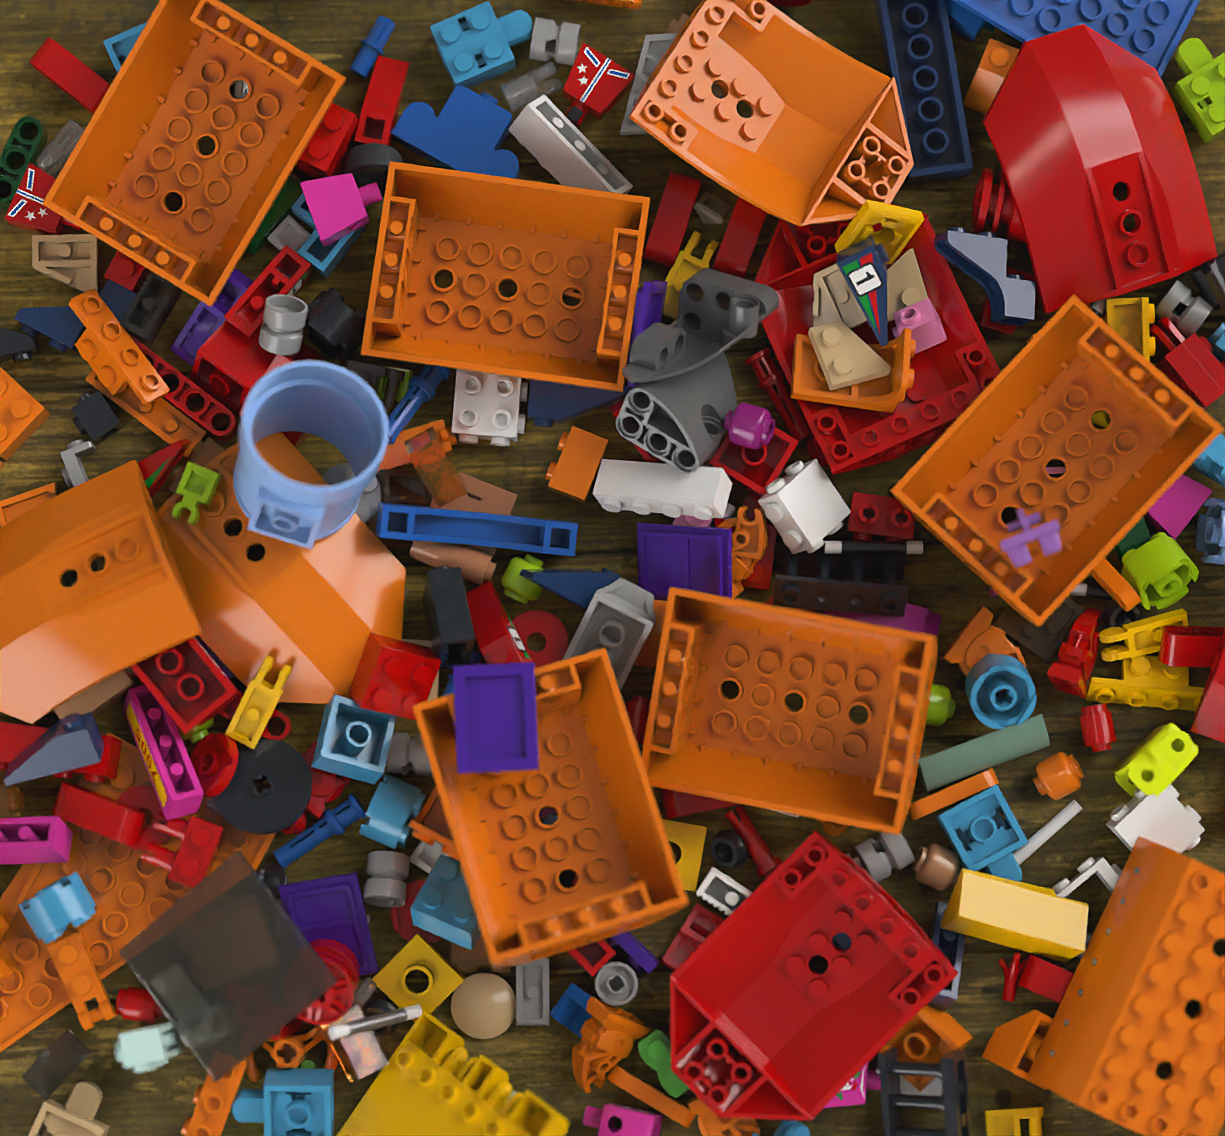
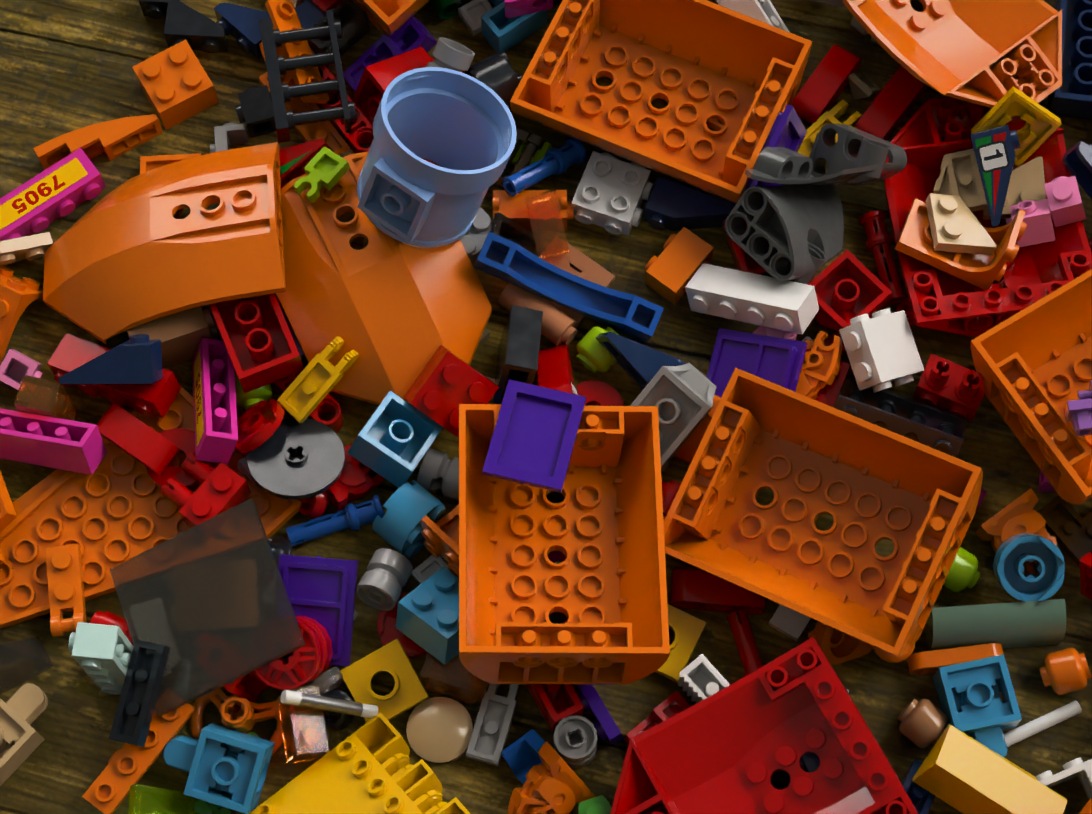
camera: 20 degrees right, 15 degrees down
dark azure brick [18,871,96,944] -> none
red slope [224,245,311,338] -> none
black hat [711,830,747,868] -> none
magenta head [724,403,775,449] -> none
black bar [824,541,923,554] -> none
light grey wheel [854,832,915,882] -> none
none -> black plate [109,639,171,747]
none -> black fence [259,9,357,143]
none -> bright pink brick [1044,176,1086,227]

